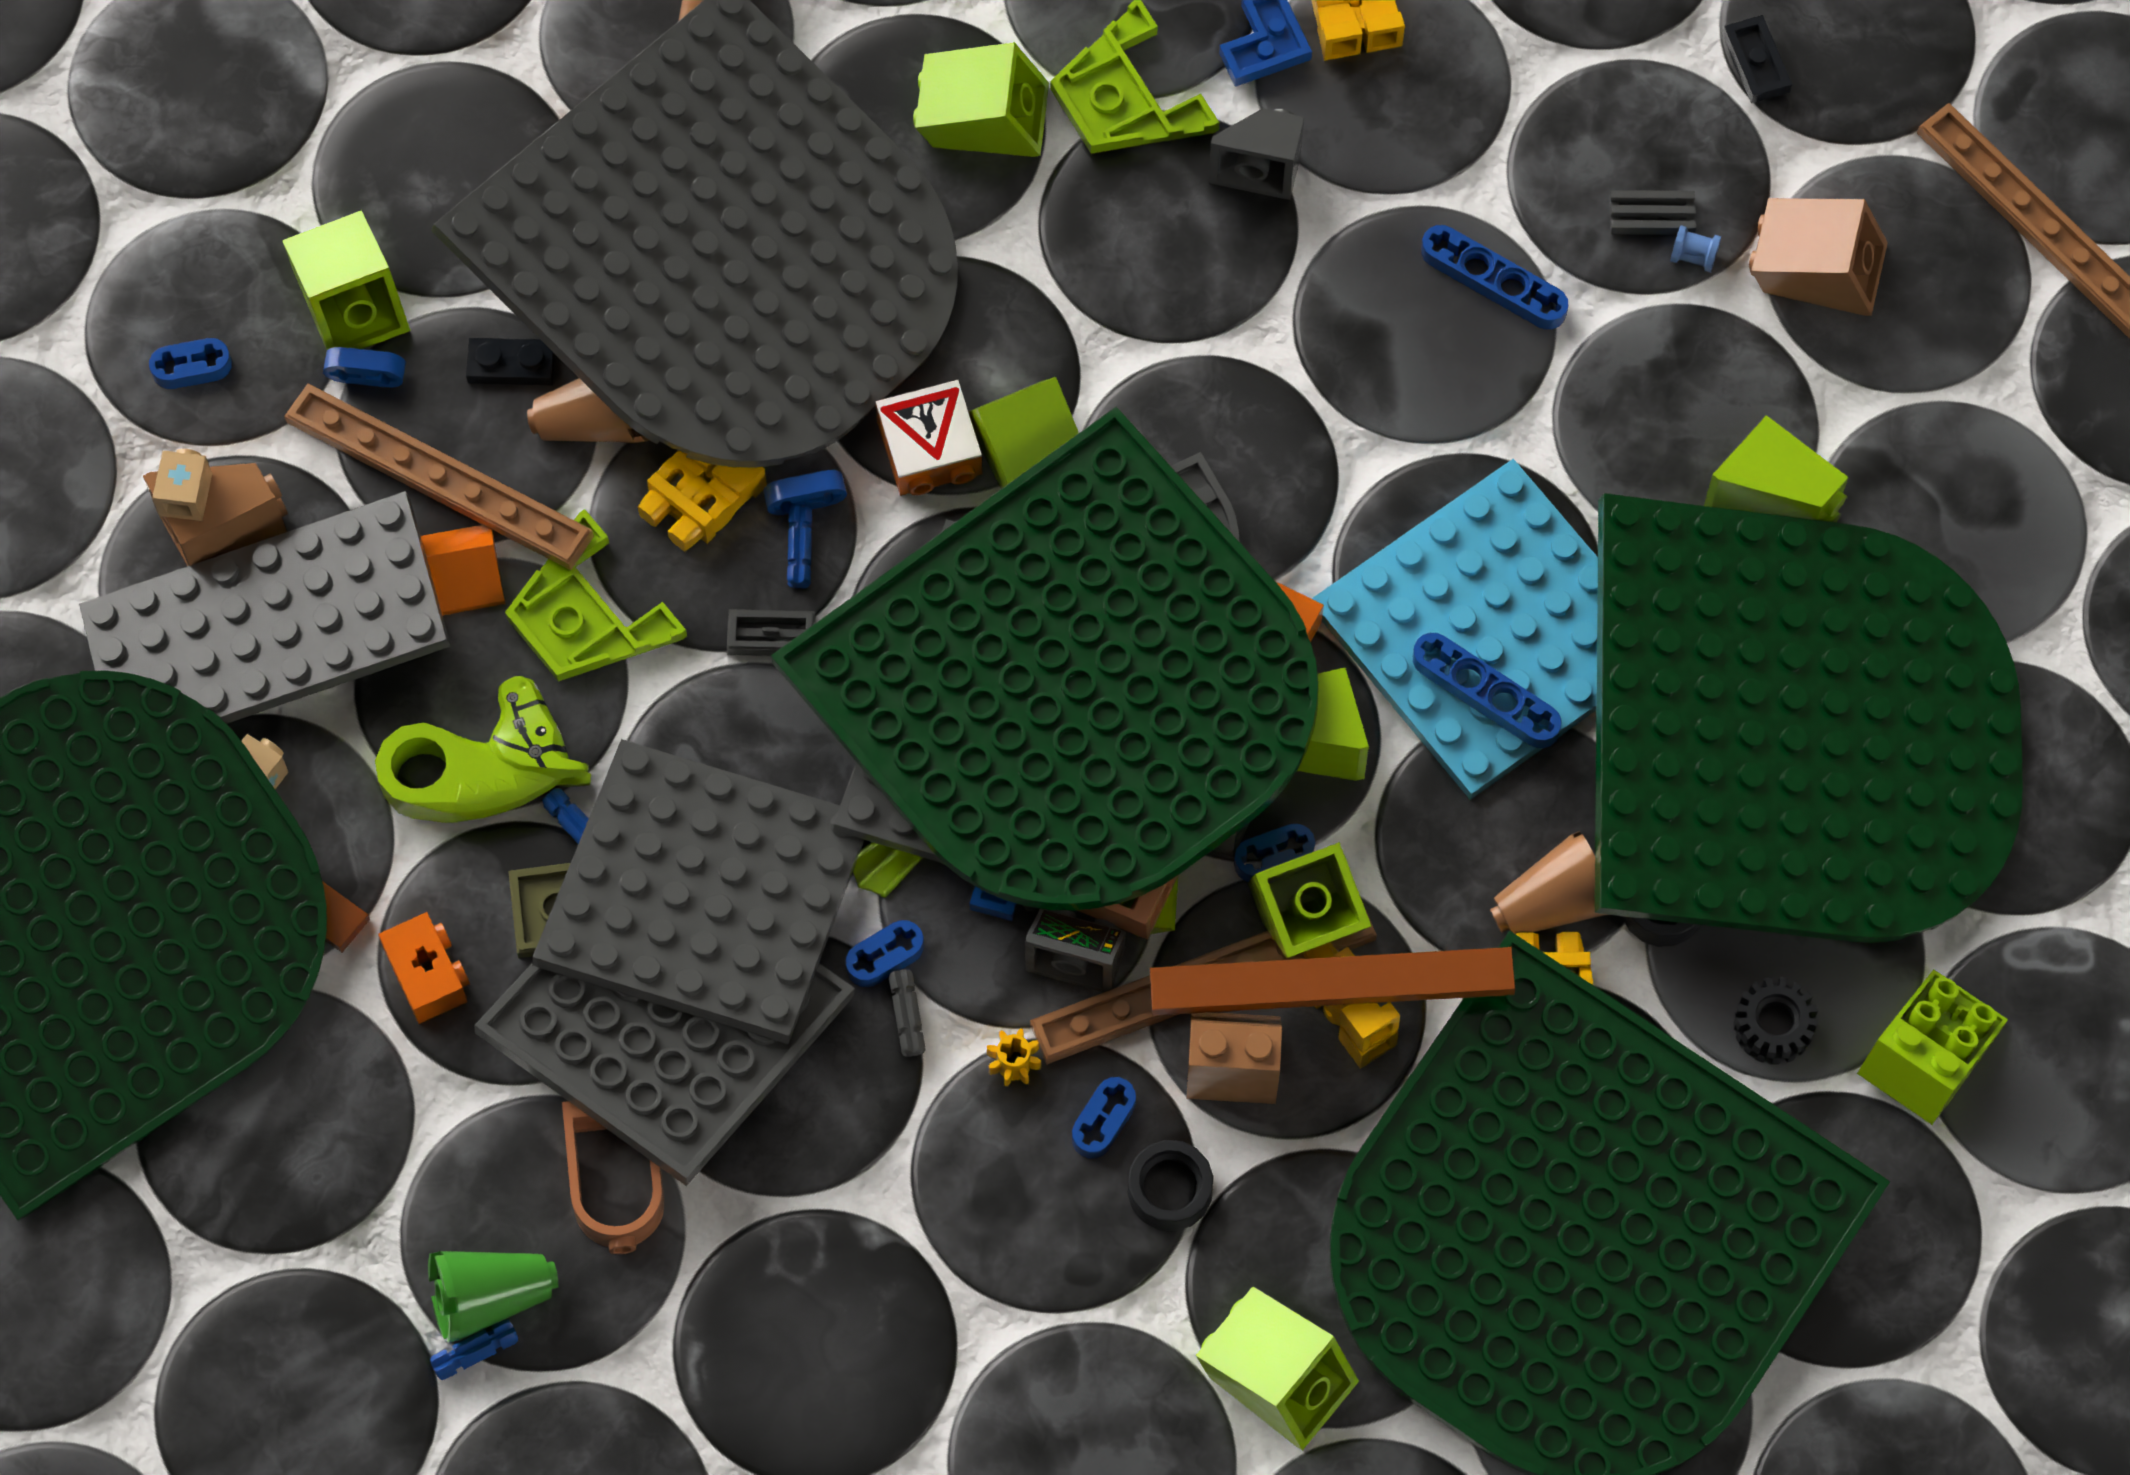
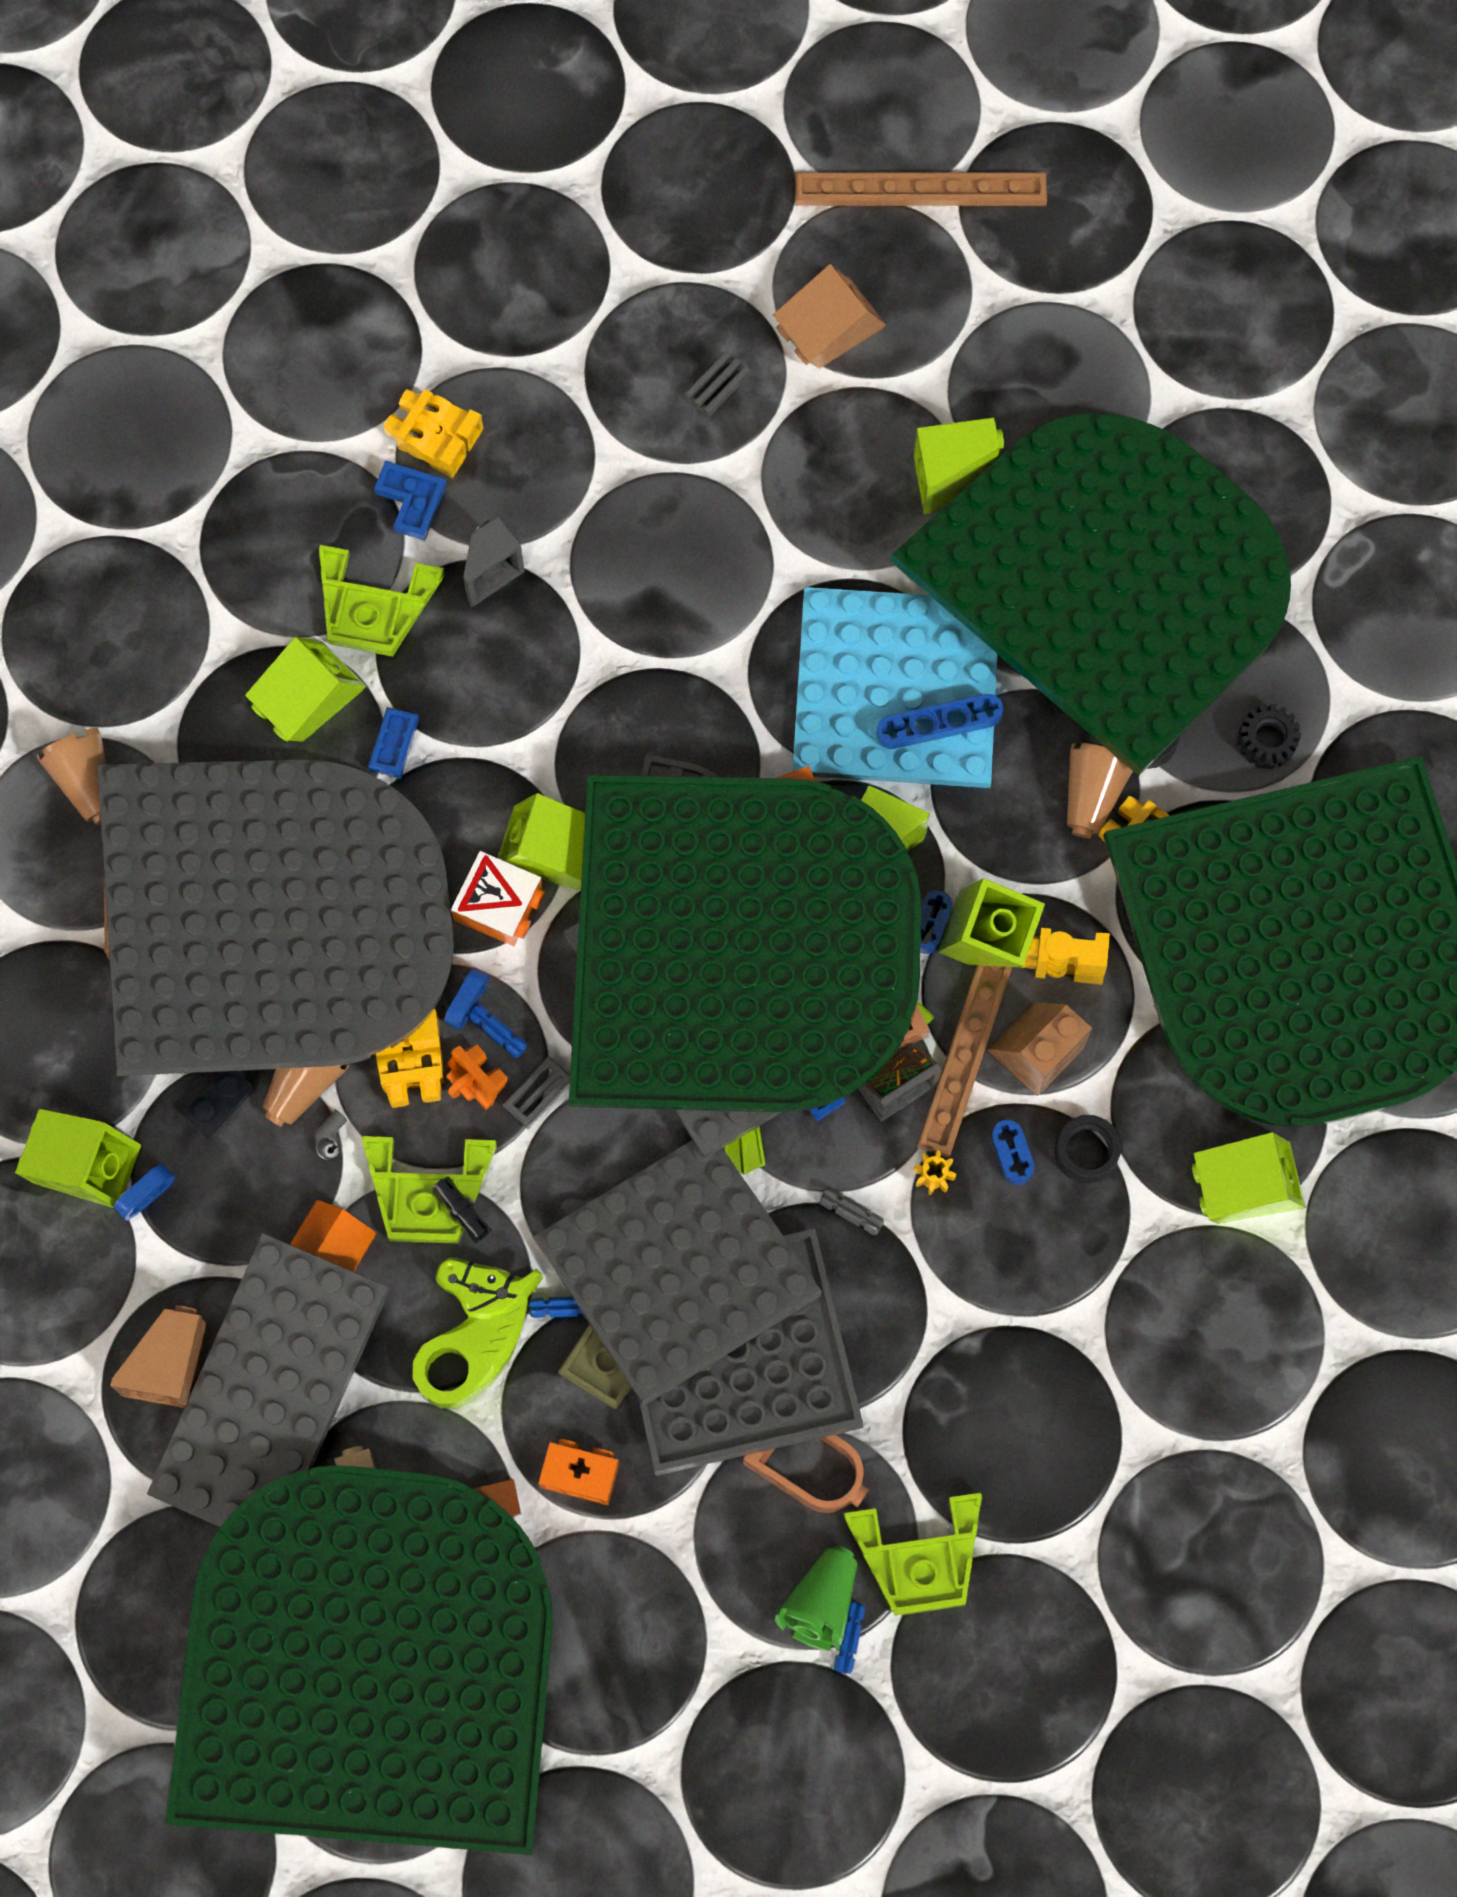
camera: 50 degrees left, 5 degrees up
blue beam [149,338,232,389] -> none
tan brick [152,449,212,521] -> none
medium nougat tile [284,383,594,570] -> none
blue beam [846,920,924,987] -> none
dark orange tile [1150,947,1515,1016] -> none
blue beam [1421,225,1568,329] -> none
medium blue bush [1670,225,1722,273] -> none
black plate [1722,15,1792,104] -> none
lime slope [1857,969,2008,1125] -> none
none -> dark grey arm [314,1109,348,1160]
none -> blue plate [368,707,419,779]
none -> black pin [432,1176,492,1243]
none -> orange hips [446,1044,508,1110]
none -> lime wing [844,1493,982,1616]

